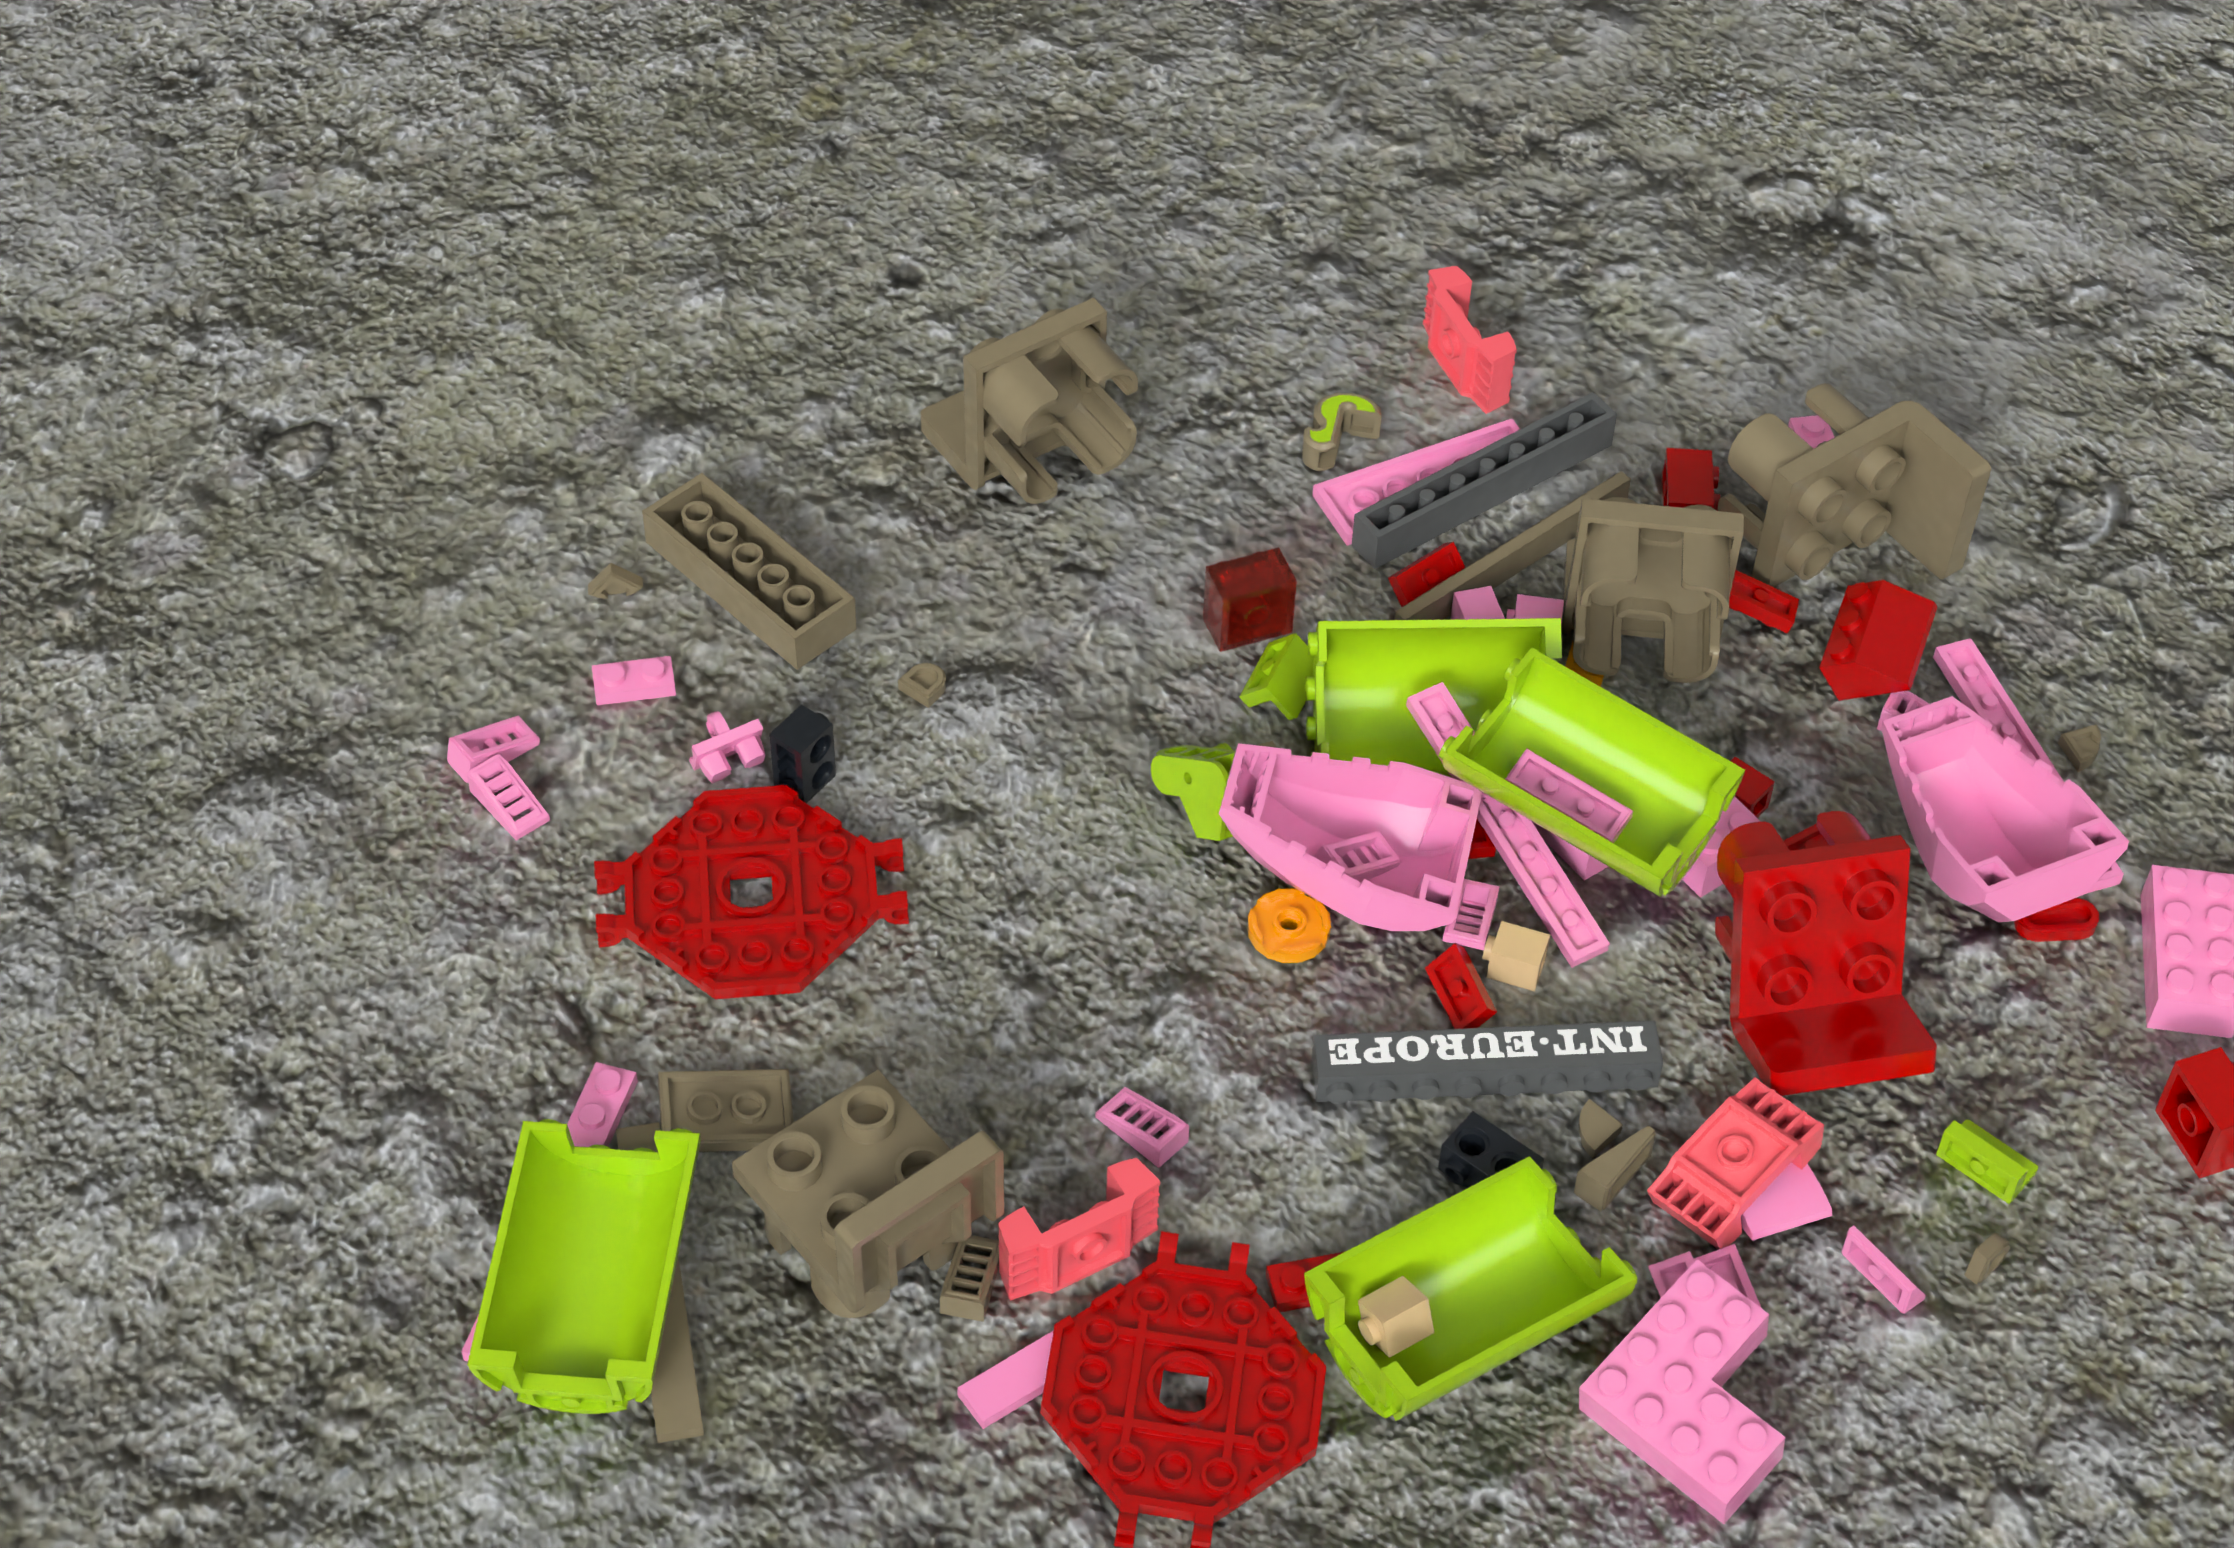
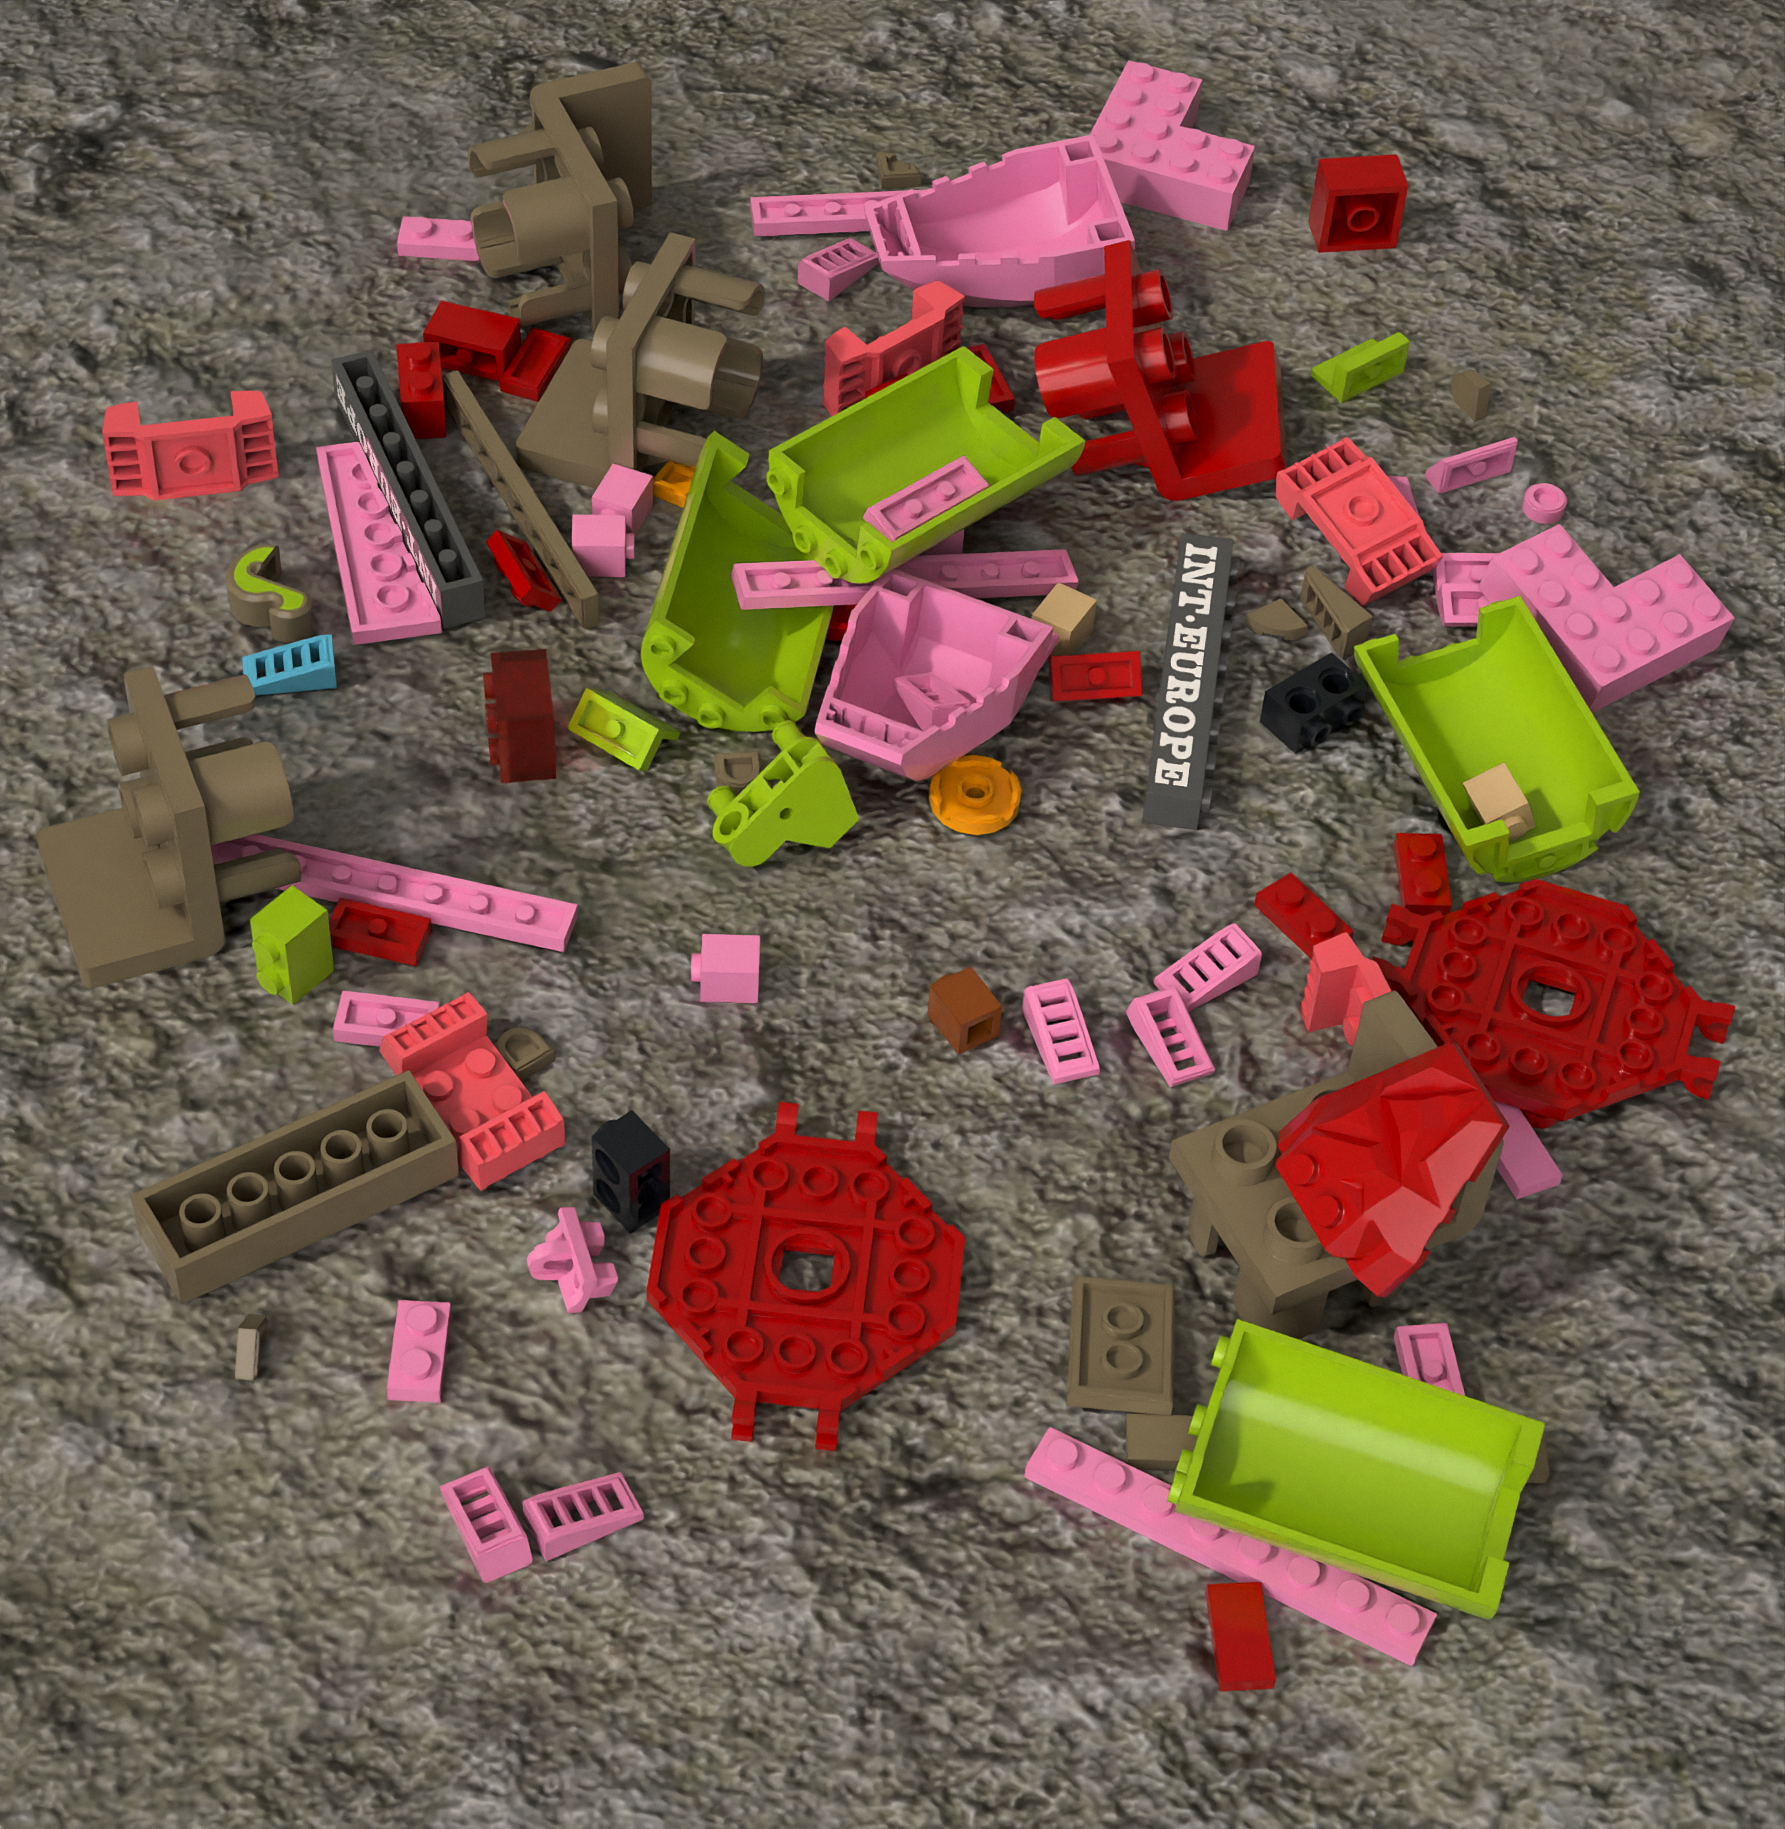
camera: 80 degrees left, 0 degrees up
red slope [1819,580,1937,701] -> none
none -> bright pink plate [211,834,578,952]
none -> medium azure slope [242,634,337,696]
none -> lime brick [250,885,334,1005]
none -> red plate [329,898,432,967]
none -> bright pink plate [333,991,440,1047]
none -> coral plate [380,992,566,1191]
none -> red brick [396,342,446,439]
none -> bright pink brick [691,934,760,1003]
none -> coral plate [822,281,965,416]
none -> dark orange brick [927,966,1002,1055]
none -> bright pink slope [1022,979,1100,1085]
none -> bright pink slope [1126,986,1215,1087]
none -> red tile [1205,1582,1276,1692]
none -> red plate [1254,872,1354,960]
none -> red wedge [1275,1042,1510,1298]
none -> bright pink plate [1394,1323,1465,1396]
none -> bright pink tile [1522,483,1567,524]

